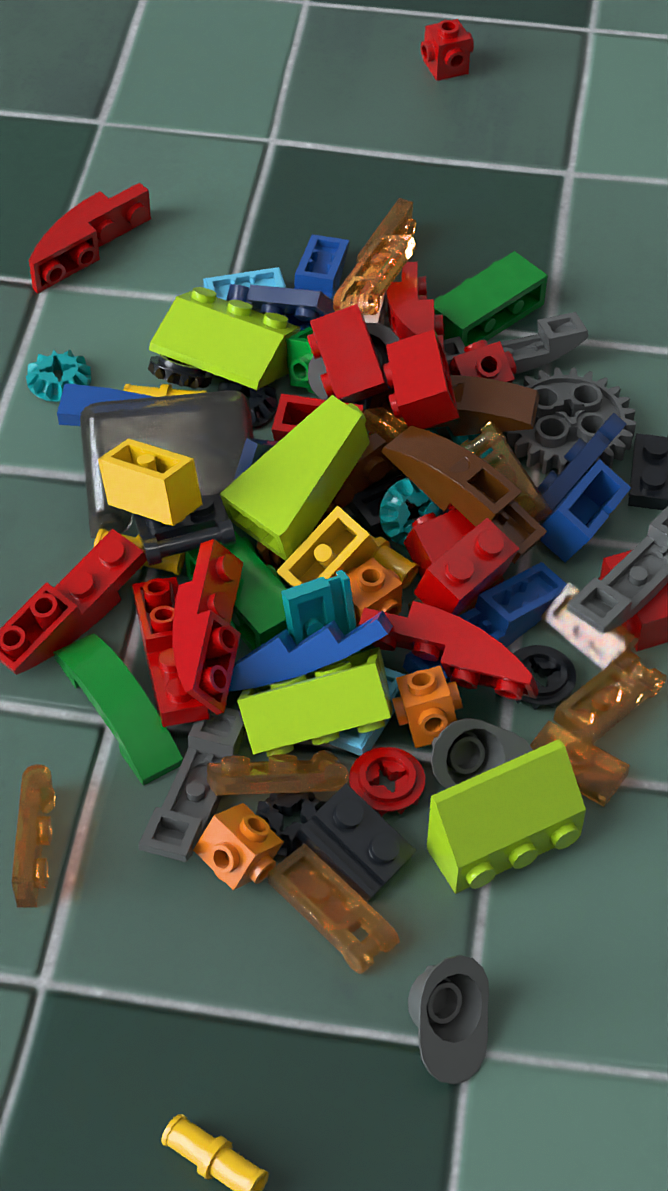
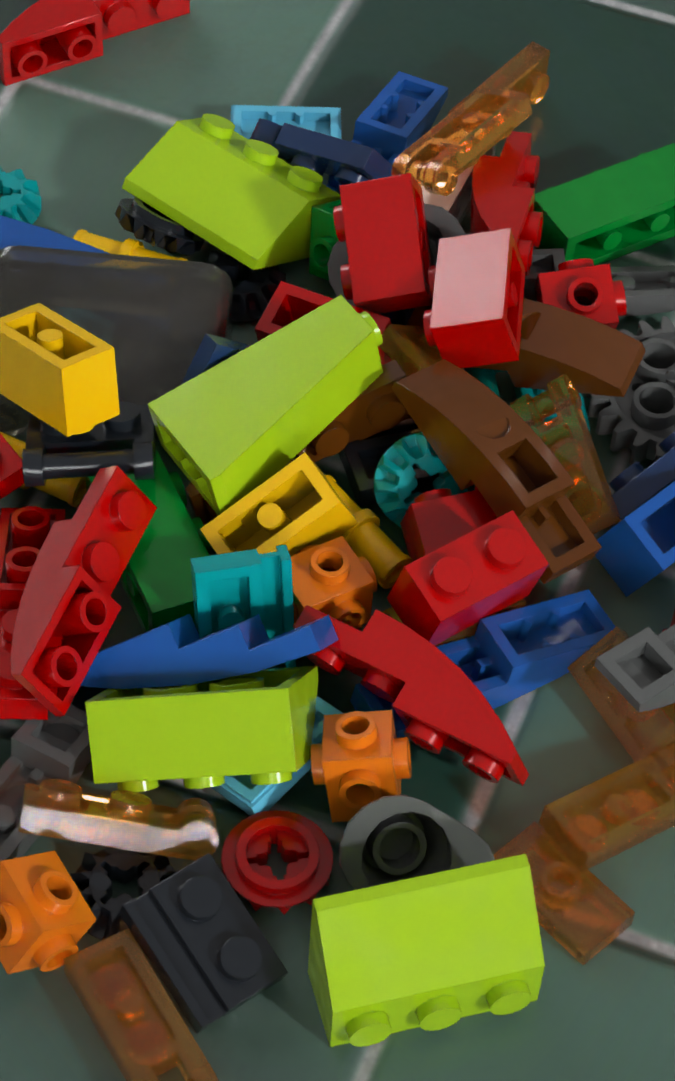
camera: 10 degrees right, 0 degrees up
black gear [513,645,576,710] -> none

